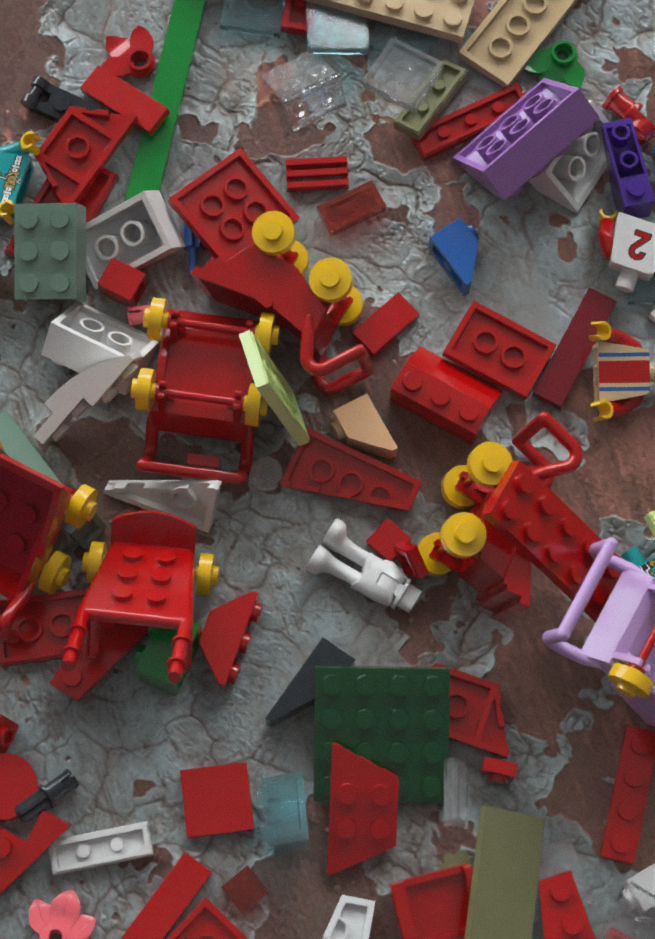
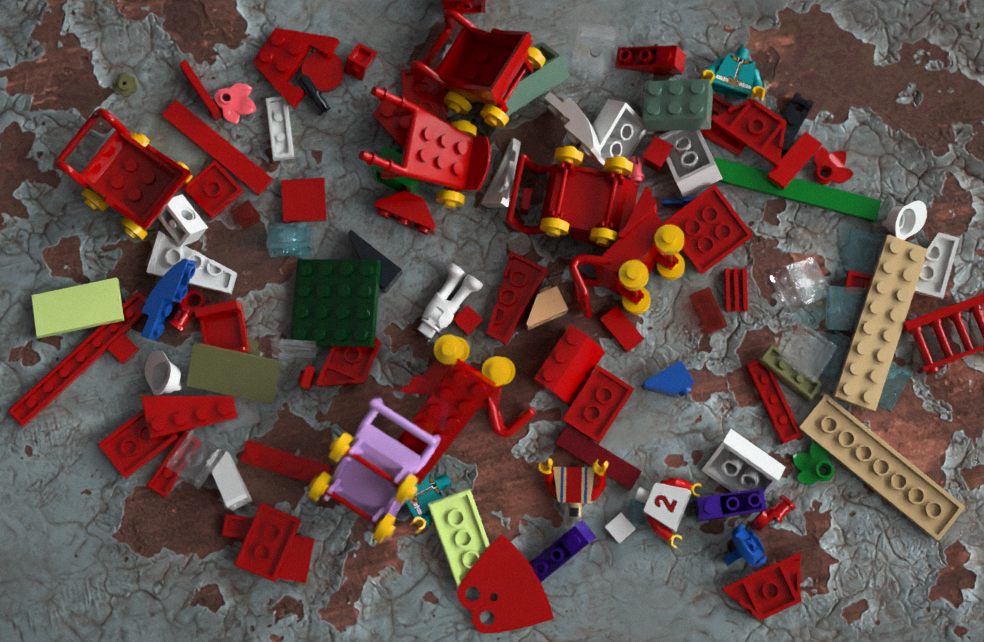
camera: 90 degrees right, 5 degrees up
yellowish green tile [239,330,310,446] -> none
red wing [327,742,399,875] -> none
red tile [393,541,429,579] -> none
medium lavender slope [453,78,600,200] -> none

